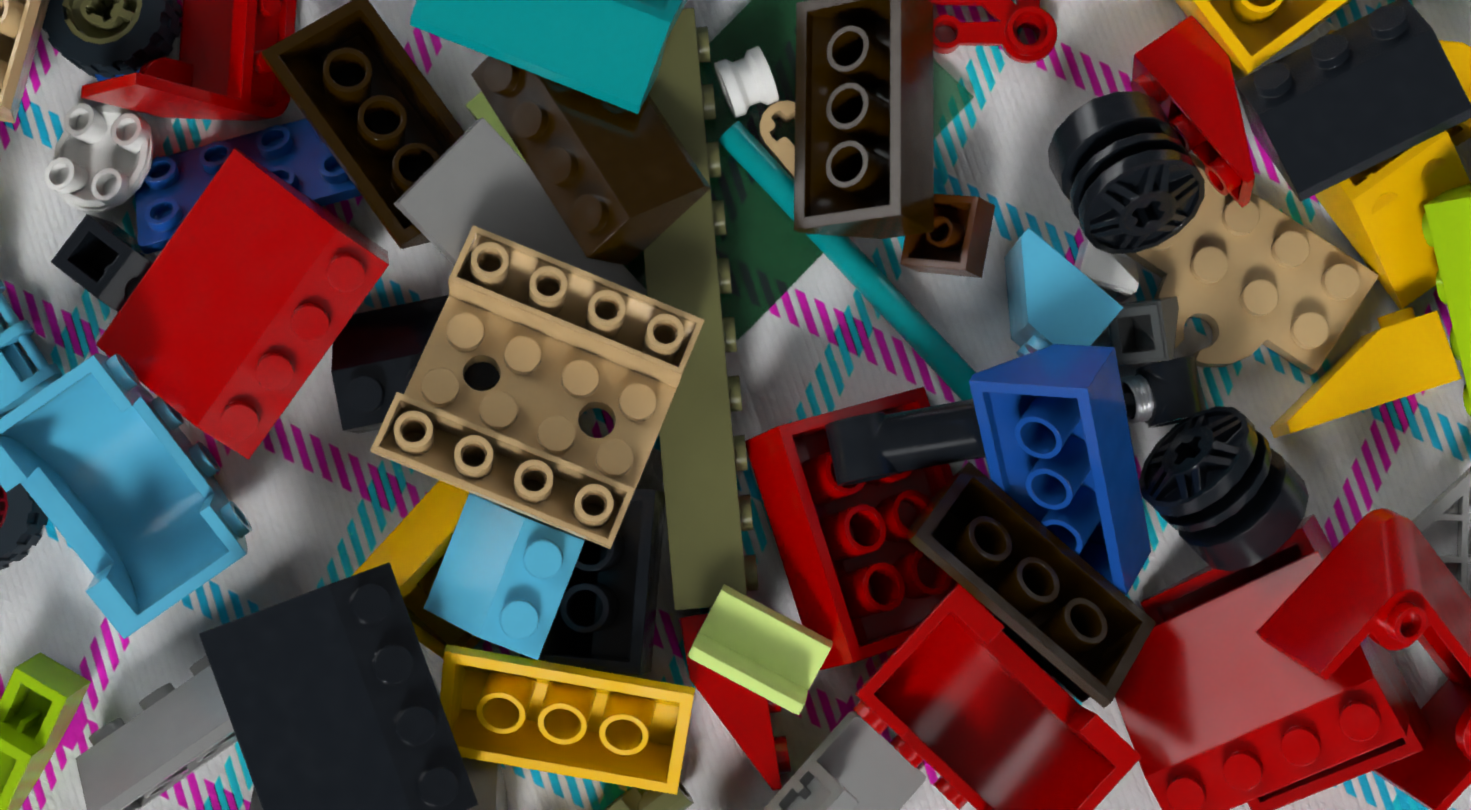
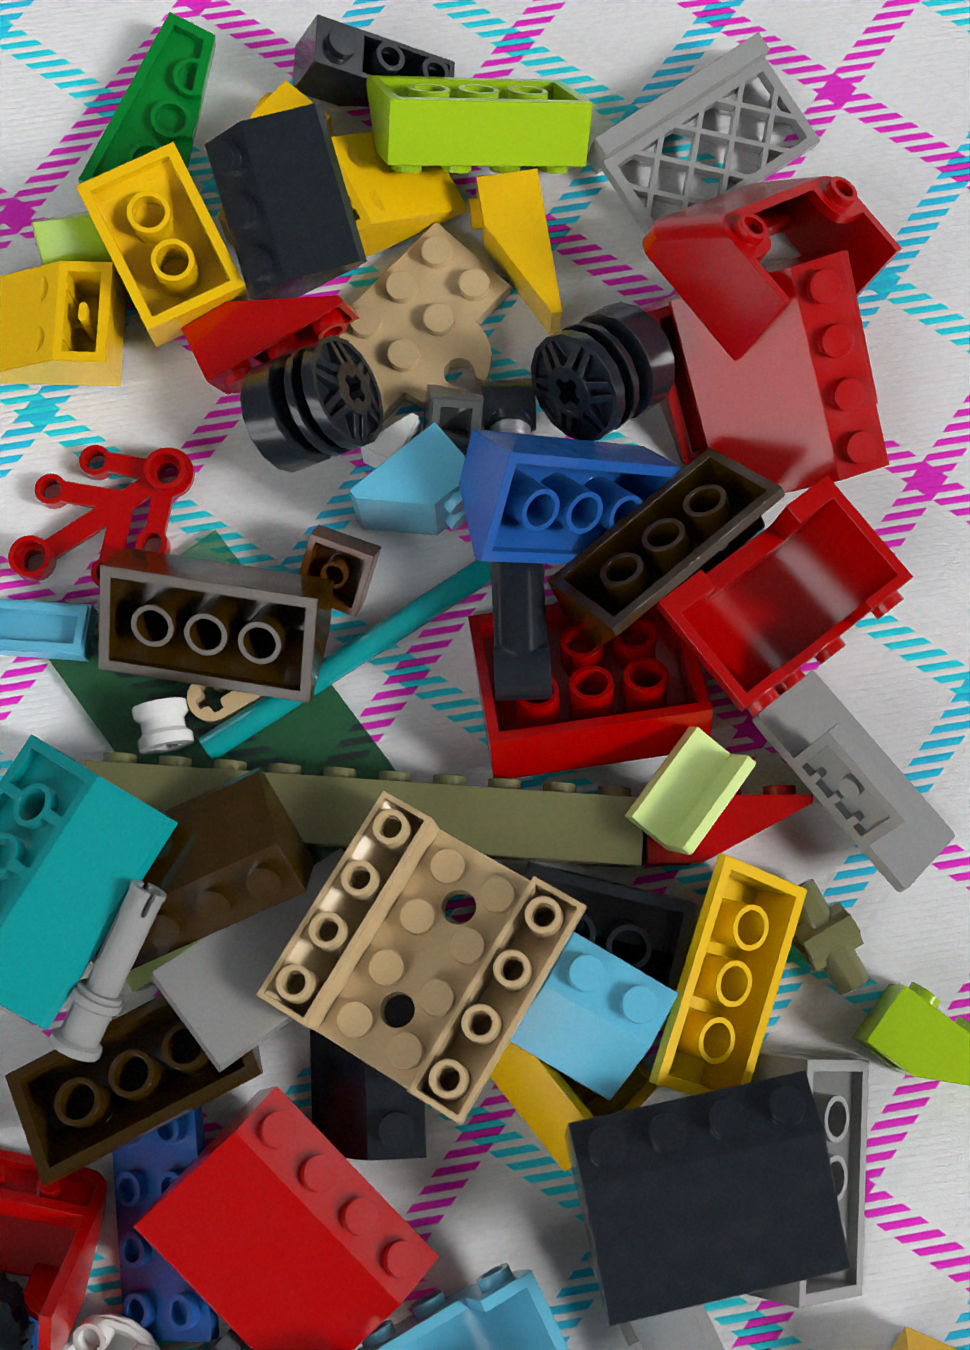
camera: 85 degrees left, 5 degrees down
none -> light grey pin [49,879,167,1062]

